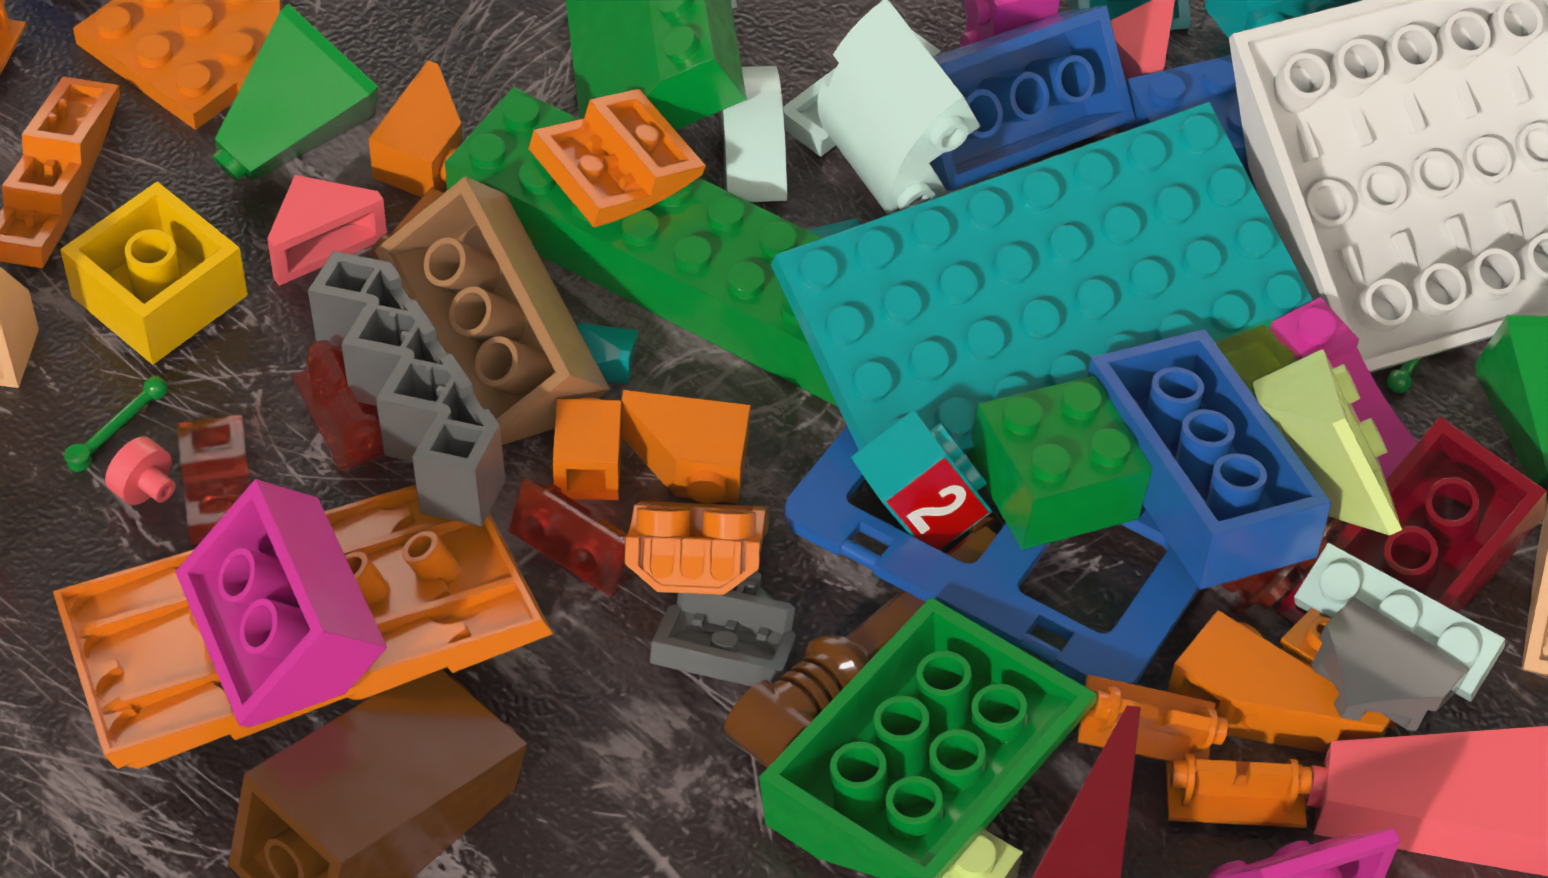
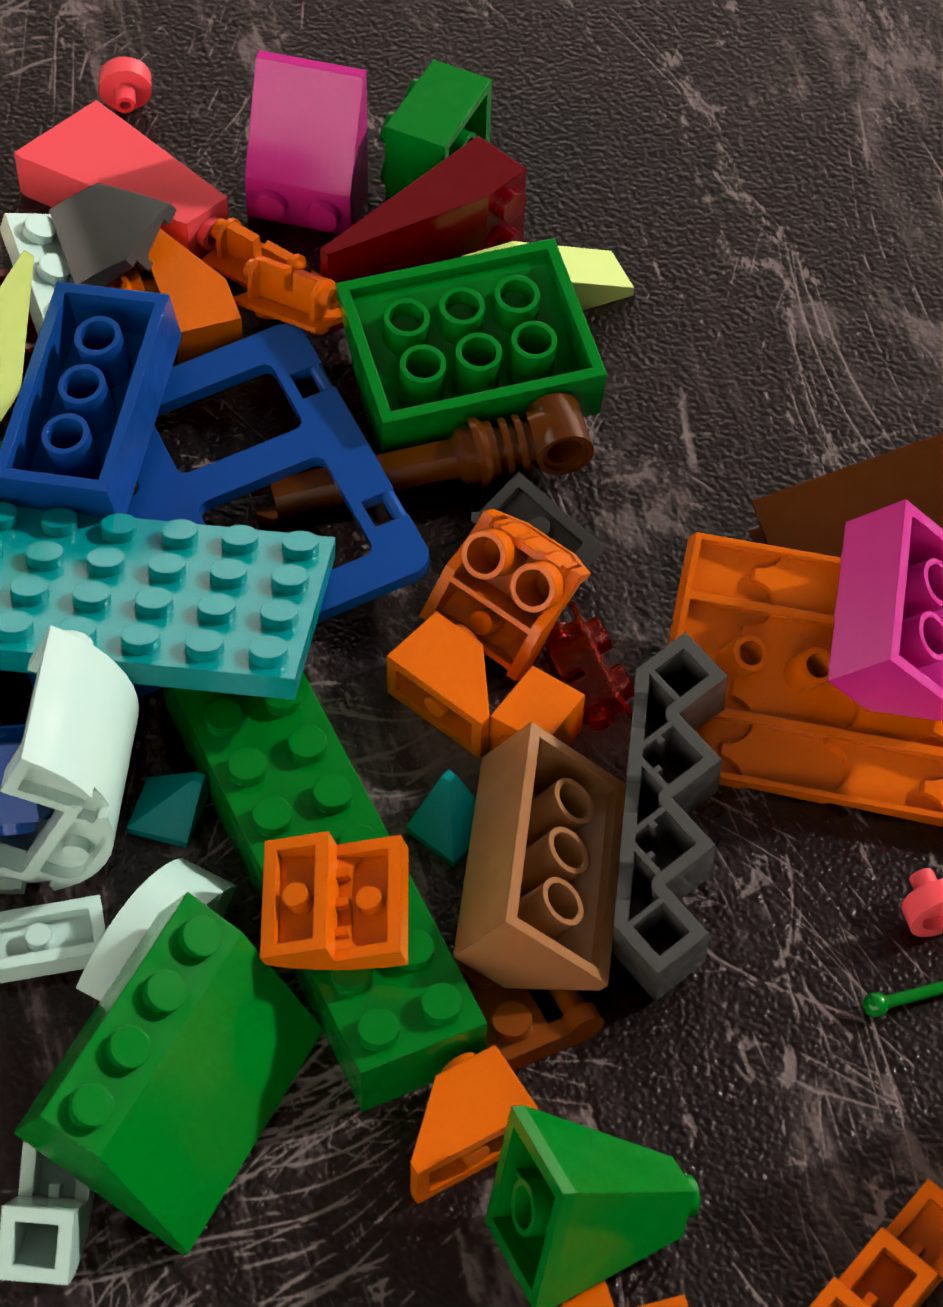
camera: 145 degrees left, 0 degrees up
yellow brick [60,181,248,365] -> none
clear red slope [177,415,251,545] -> none
coral slope [267,175,387,286] -> none
clear red hinge [292,340,384,471] -> none
brick [850,410,992,551] -> none
green brick [968,375,1153,550] -> none

